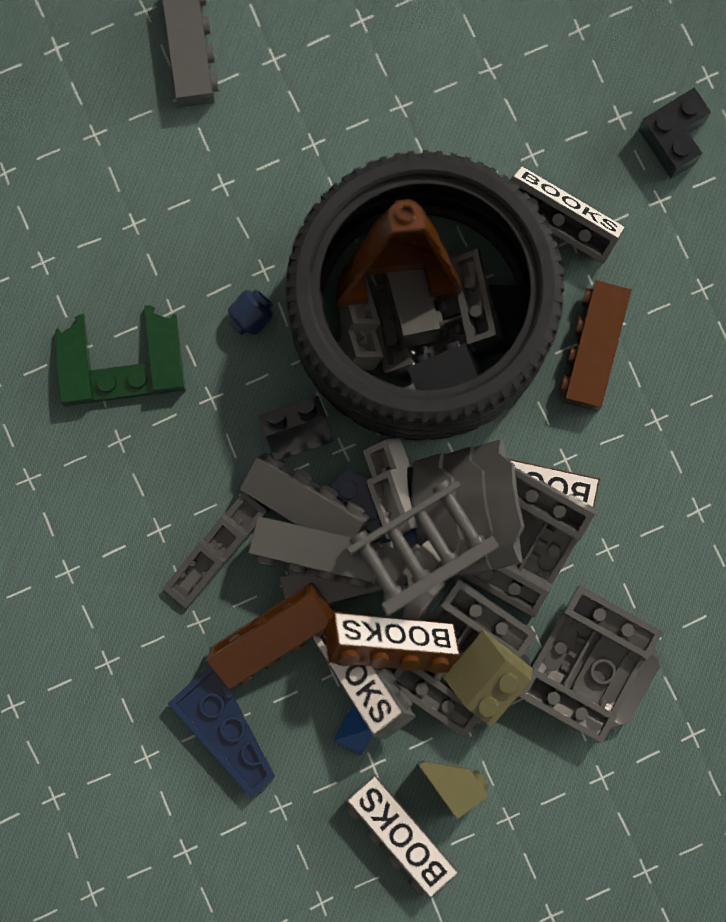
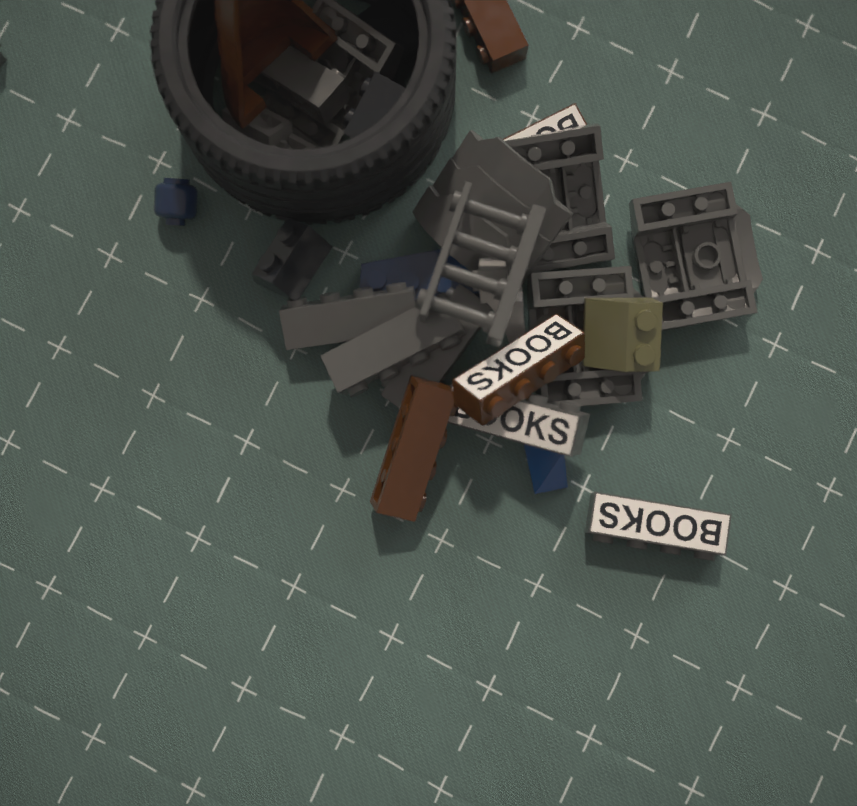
camera: 35 degrees left, 0 degrees up
dark green wedge [55,305,186,406] -> none
dark grey slope [163,492,270,608] -> none
dark blue wing [167,665,275,798] -> none
light grey slope [363,438,418,539] -> none
olive slope [418,760,489,819] -> none

